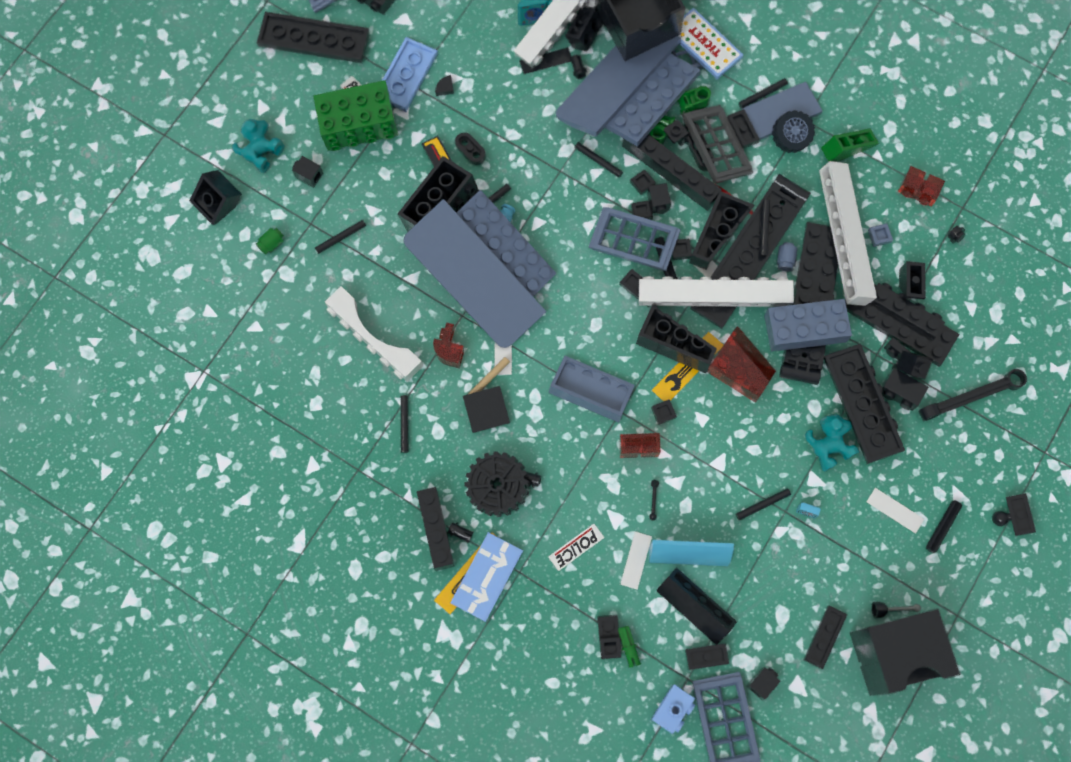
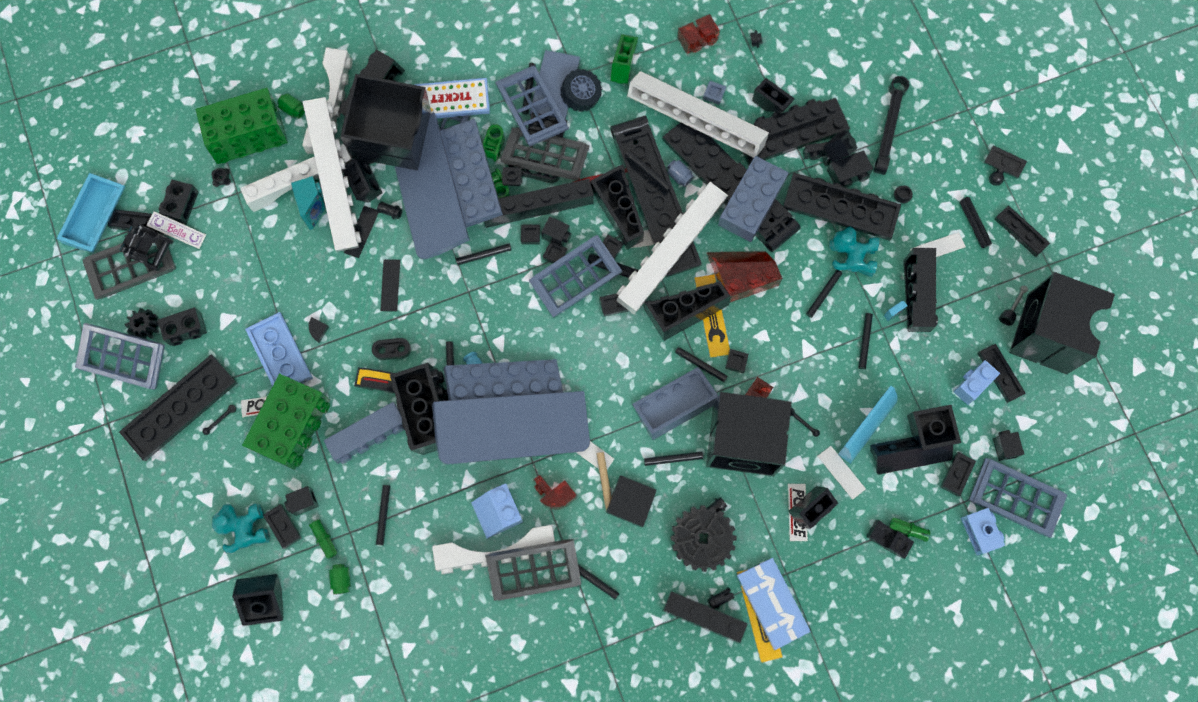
camera: 55 degrees left, 0 degrees up
none -> black hinge [202,405,236,435]
none -> black plate [263,504,302,549]
none -> green axle [309,519,337,559]
none -> sand blue brick [323,402,404,464]
none -> black sticker [380,260,400,311]
none -> light blue slope [471,483,523,539]
none -> dark grey piece [485,539,582,601]
none -> sand blue piece [495,65,569,147]
none -> black piece [644,451,703,466]
none -> black bar [675,347,728,382]
none -> black piece [706,392,792,477]
none -> black brick [788,486,839,529]
none -> black bar [806,269,843,318]
none -> black plate [894,185,913,204]
none -> black wedge [903,248,938,332]
none -> black slope [907,404,961,451]
none -> light blue brick [953,360,1000,405]
none -> black tile [994,205,1050,257]

